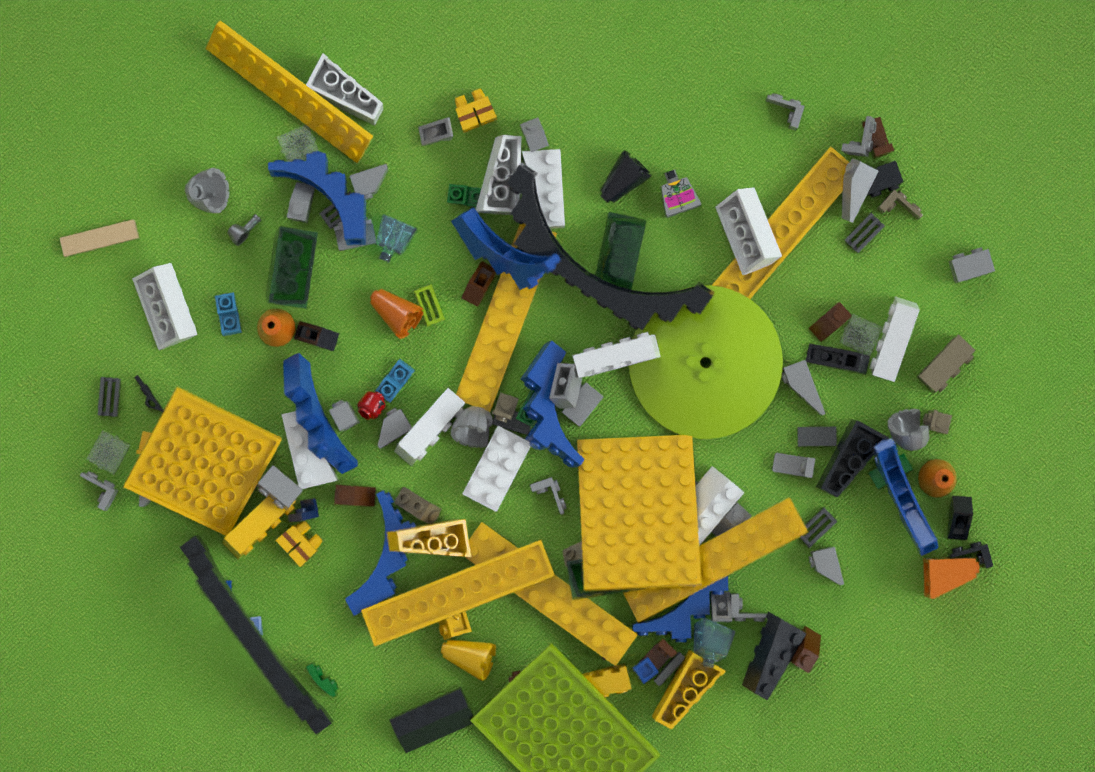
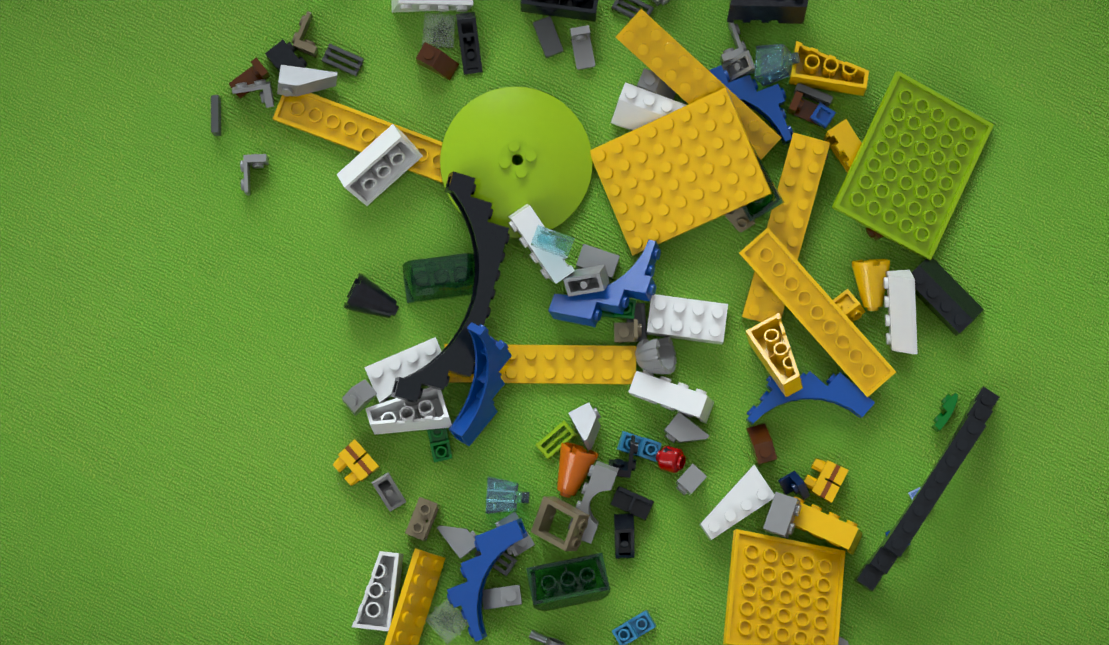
camera: 110 degrees left, 5 degrees down
orange cone [257,309,296,347] -> none
blue arch [283,353,358,474] -> none
dark tan bracket [394,487,441,524] -> none
reddish brown slope [461,261,496,307] -> none
light grey bracket [530,477,567,515] -> none
torso [661,170,701,218] -> none
light grey slope [781,360,826,415] -> none
none -> dark grey tile [211,95,221,136]
none -> dark tan window [405,497,440,542]
none -> clear light blue brick [531,225,574,259]
none -> dark tan window [531,496,590,551]
none -> light grey arch [568,461,619,544]
none -> slope [569,402,601,451]
none -> black bracket [608,435,639,478]
none -> black panel [610,486,654,521]
none -> white slope [883,270,918,354]

